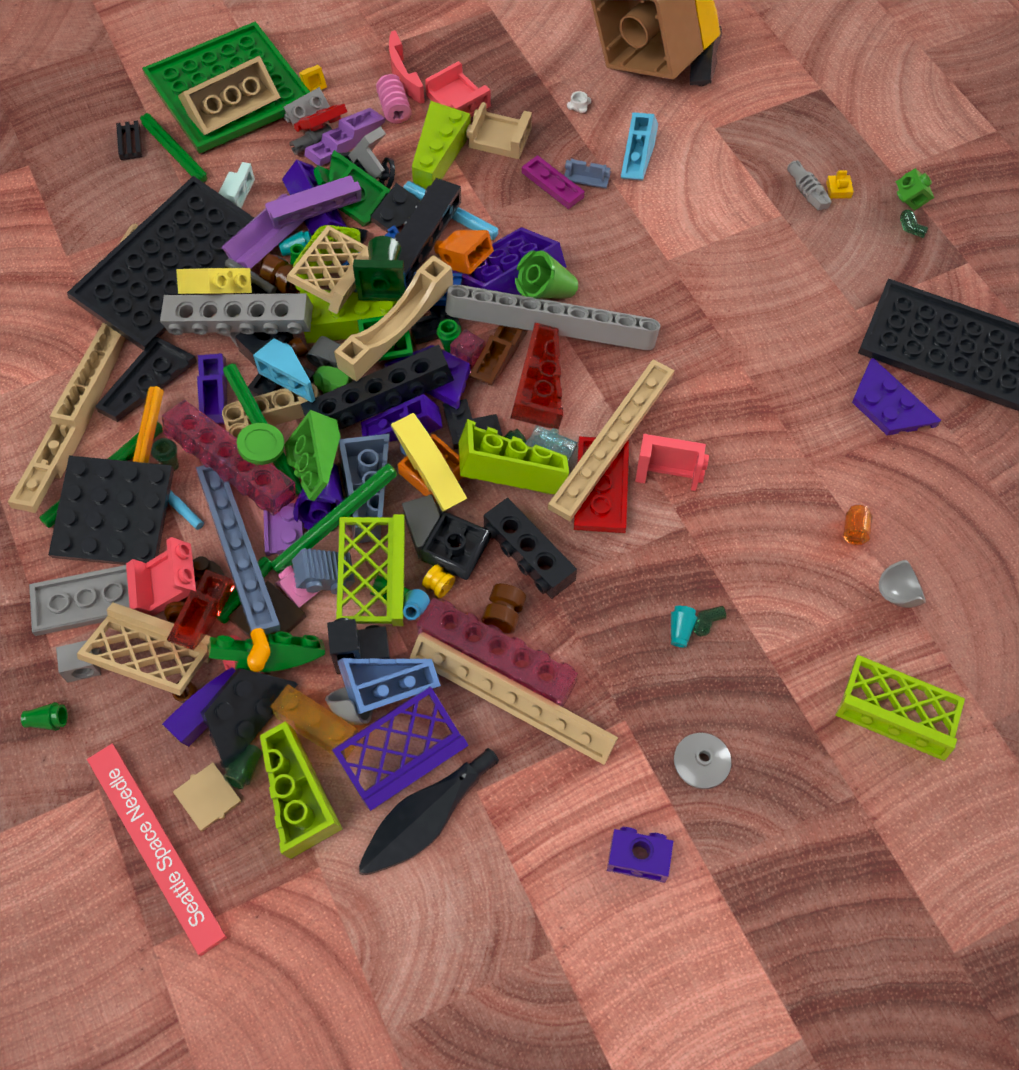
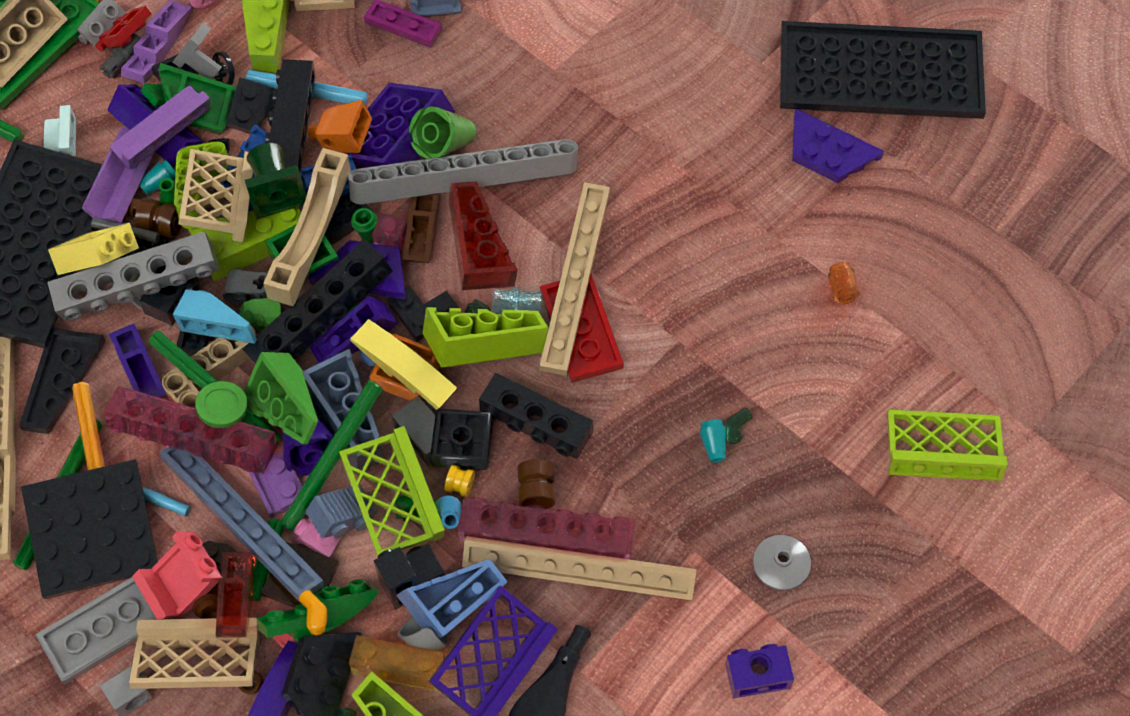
camera: 20 degrees left, 0 degrees up
clear green cone [151,438,179,471] -> none
reddish brown hinge [288,336,308,358] -> none
coral panel [635,434,709,491] -> none
light grey helmet [879,560,926,608] -> none

